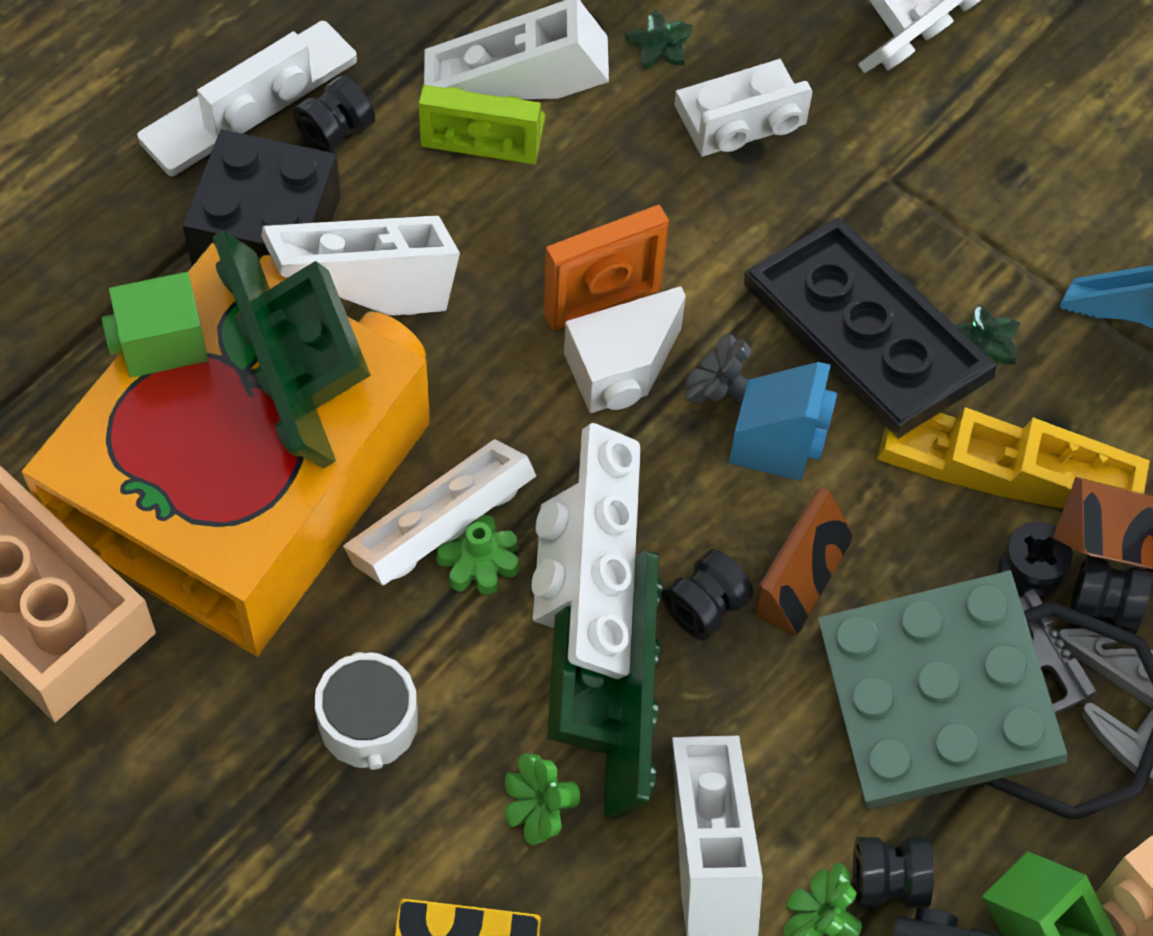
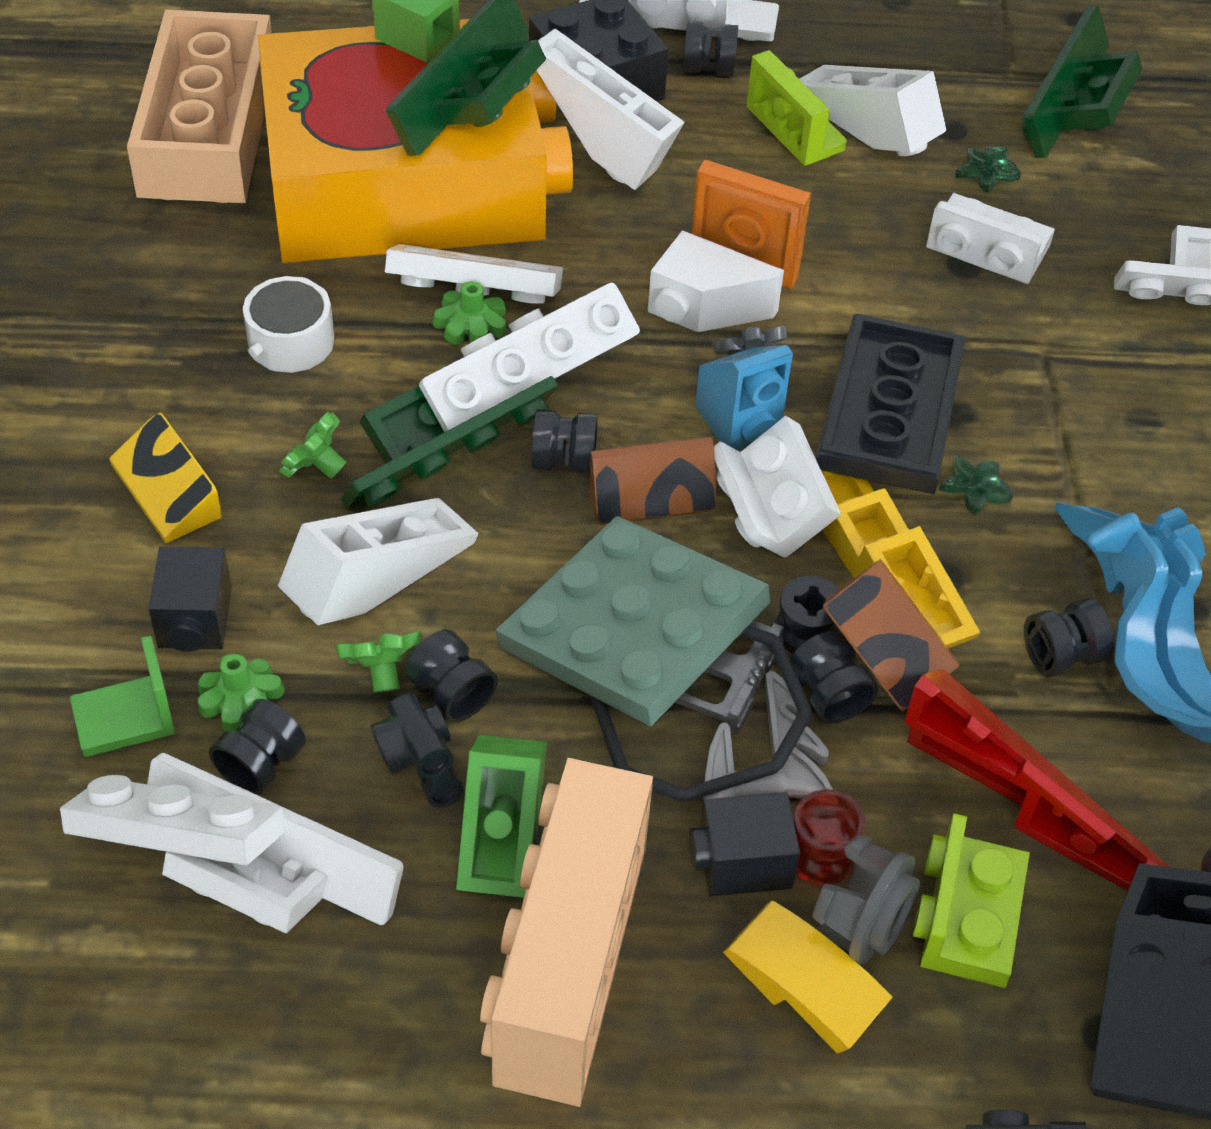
camera: 50 degrees right, 10 degrees down
none -> white bracket [714,416,841,558]

